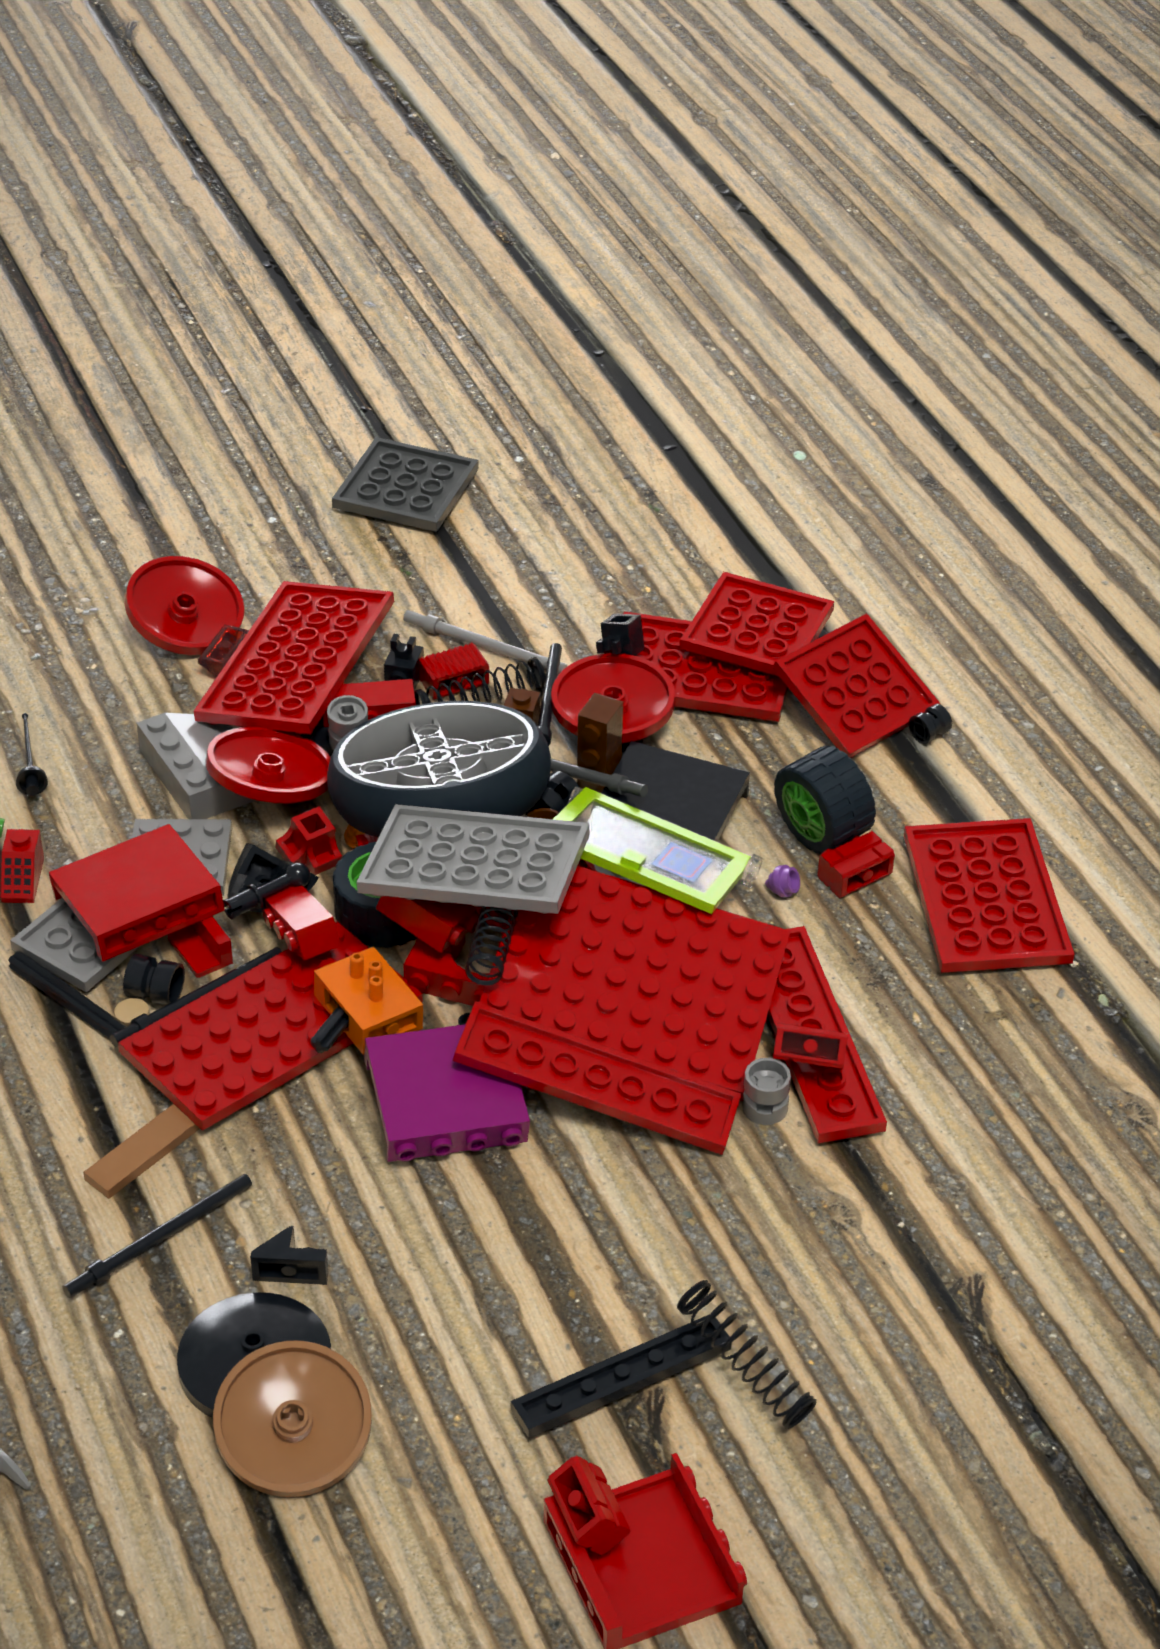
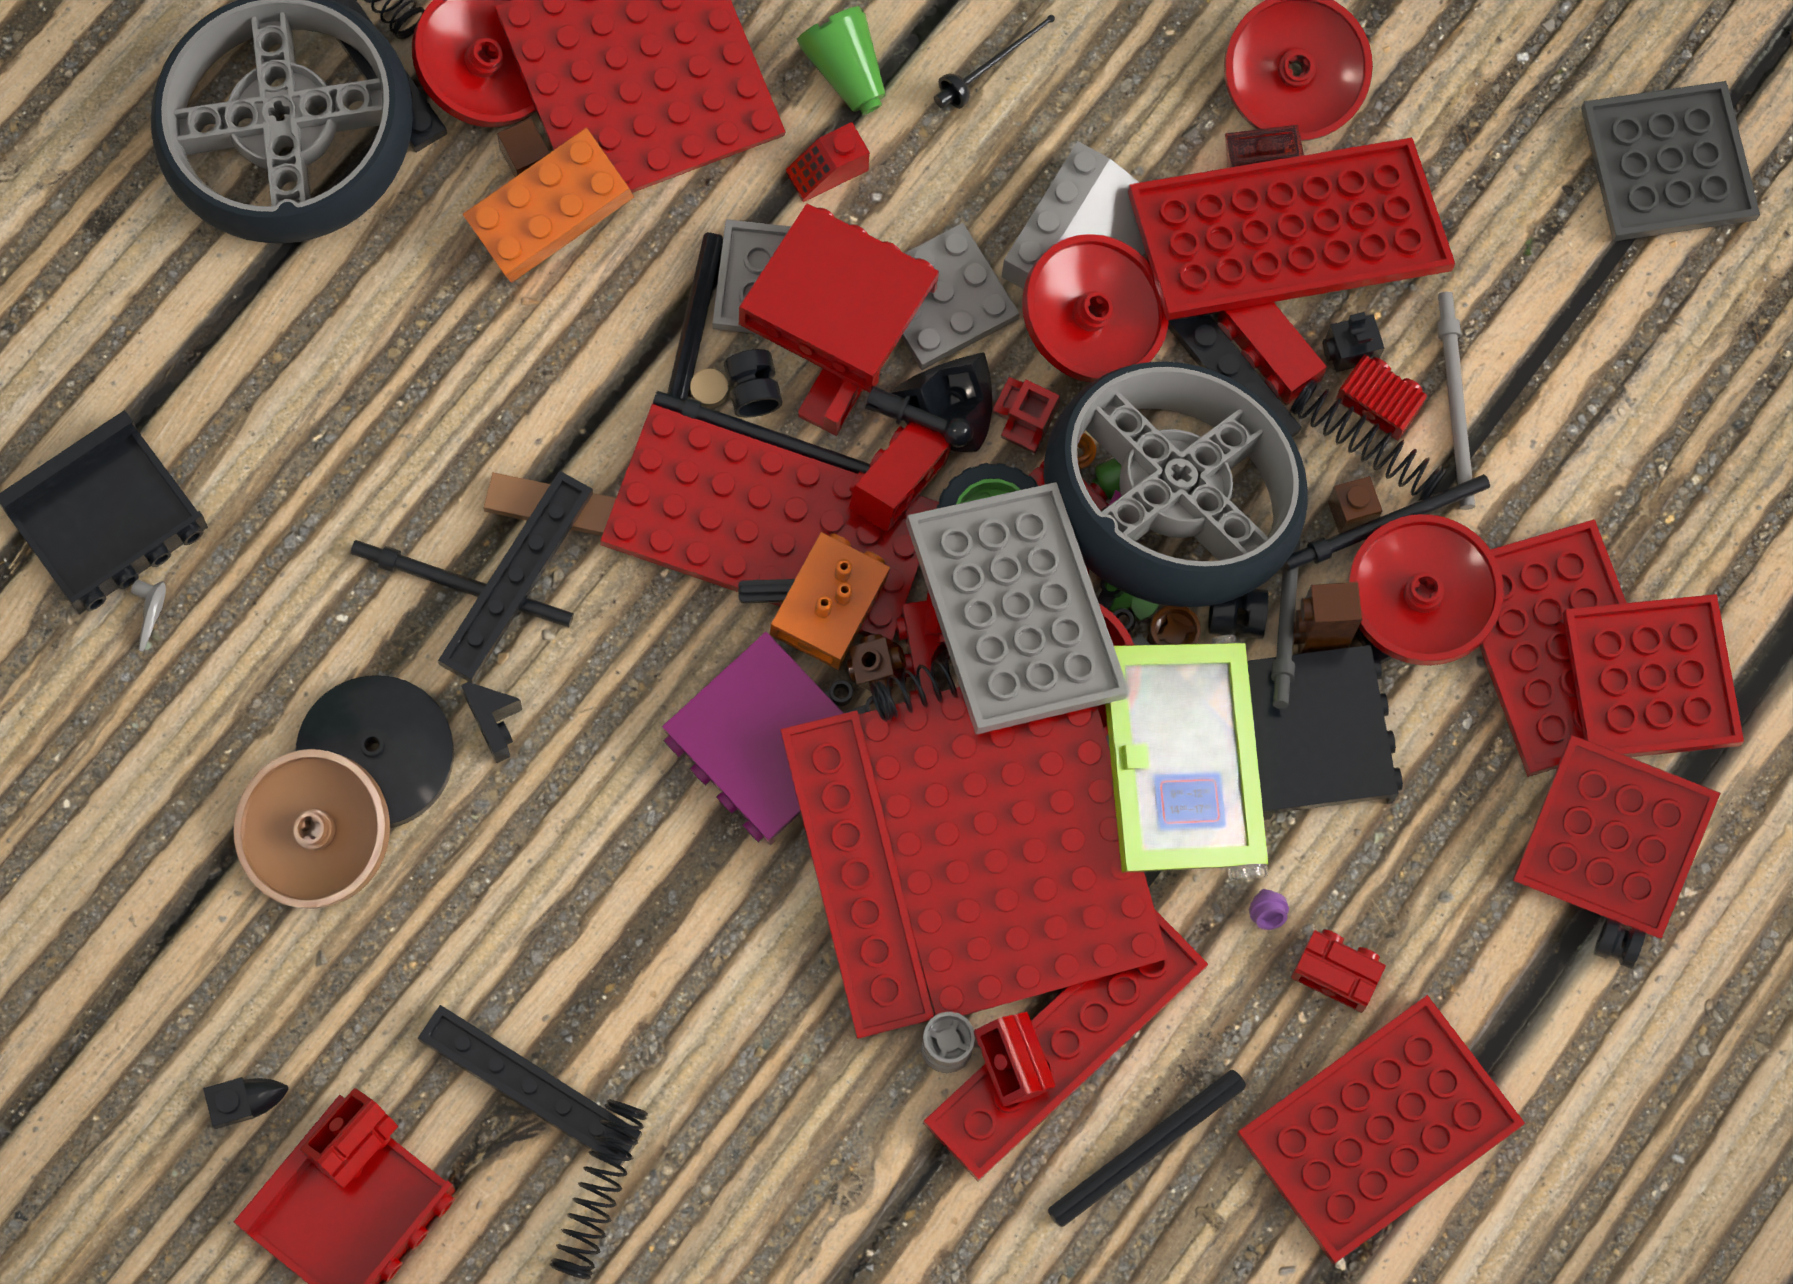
camera: 55 degrees right, 30 degrees up
light grey wheel [327,695,368,750] -> none
black brick [596,614,645,656] -> none
black wheel [774,745,876,854] -> none
none -> black plate [203,1077,289,1129]
none -> black plate [438,470,593,683]
none -> reddish brown brick [847,634,906,693]
none -> black axle [1048,1070,1246,1227]

